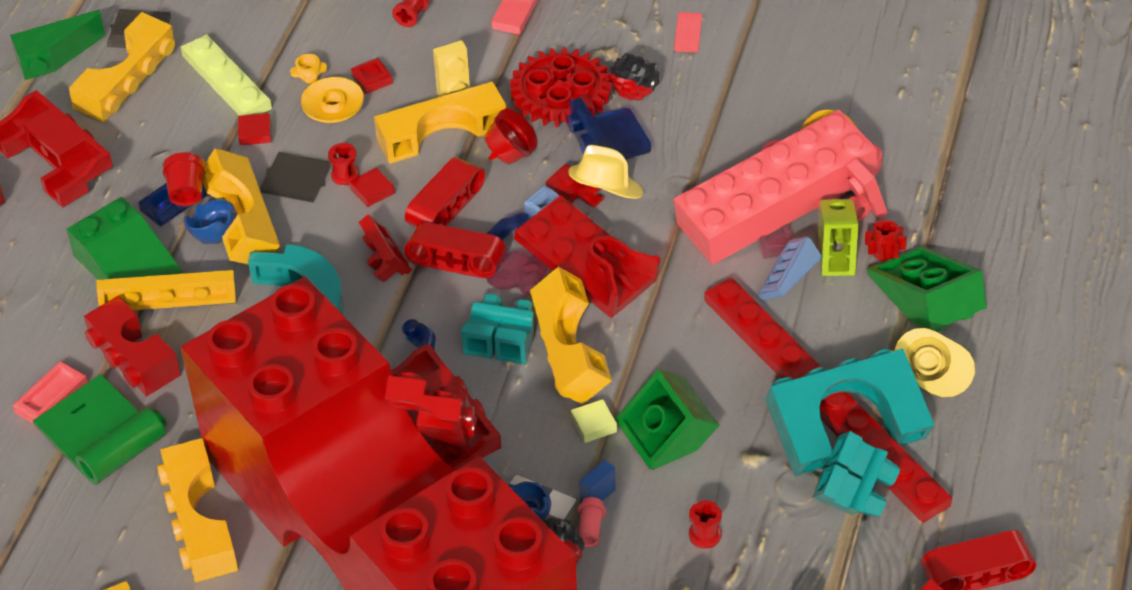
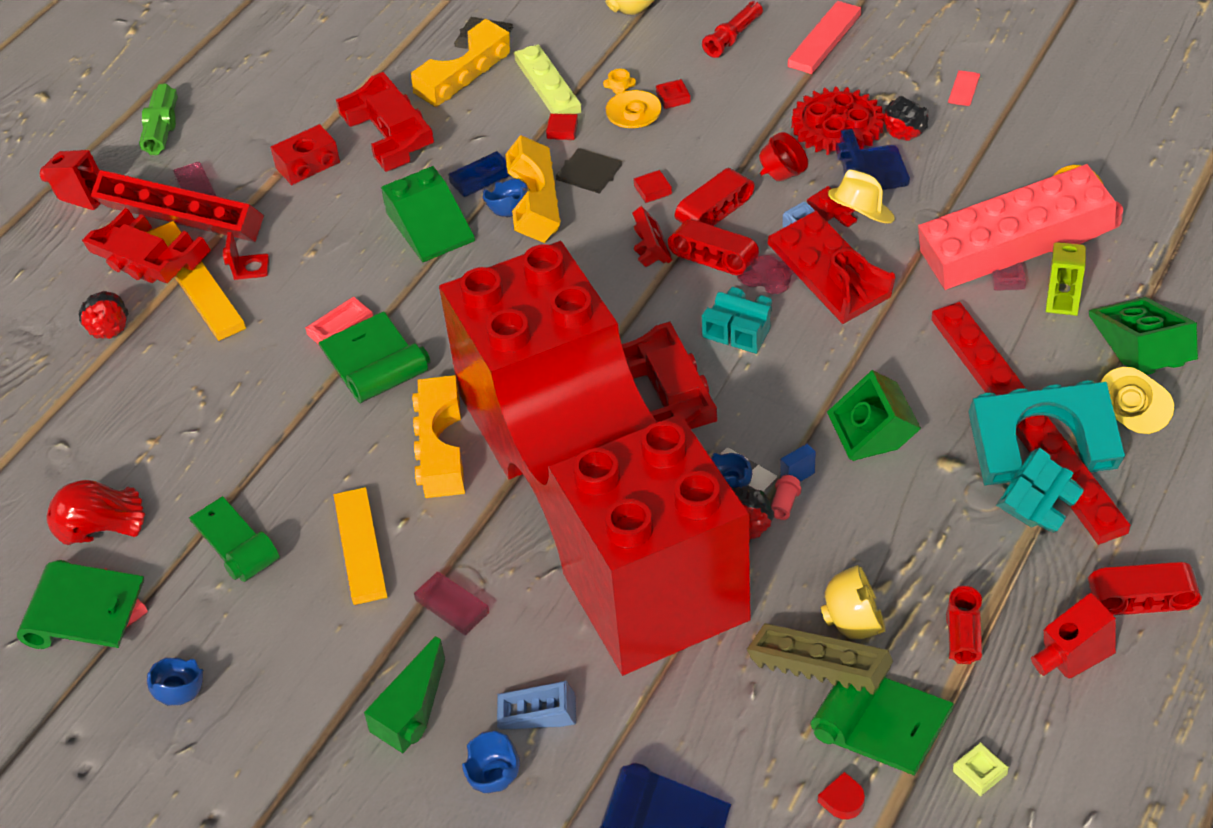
camera: 15 degrees right, 0 degrees up
green slope [10,9,106,80] -> none
red arch [84,296,181,397] -> none
yellow plate [96,270,236,310] -> none
red piece [162,152,206,206] -> none
teal arch [248,244,344,315] -> none
red bush [328,143,359,186] -> none
yellow arch [374,81,506,164] -> none
red bracket [385,372,477,456] -> none
clear blue arm [402,319,436,350] -> none
light yellow plate [433,40,470,97] -> none
clear blue arm [486,212,530,241] -> none
yellow arch [530,267,612,405] -> none
yellowish green tile [571,399,617,443] -> none
red bush [689,500,722,549] -> none
medium blue slope [758,236,822,300] -> none
coral plate [845,158,888,221] -> none
red gear [865,220,907,261] -> none

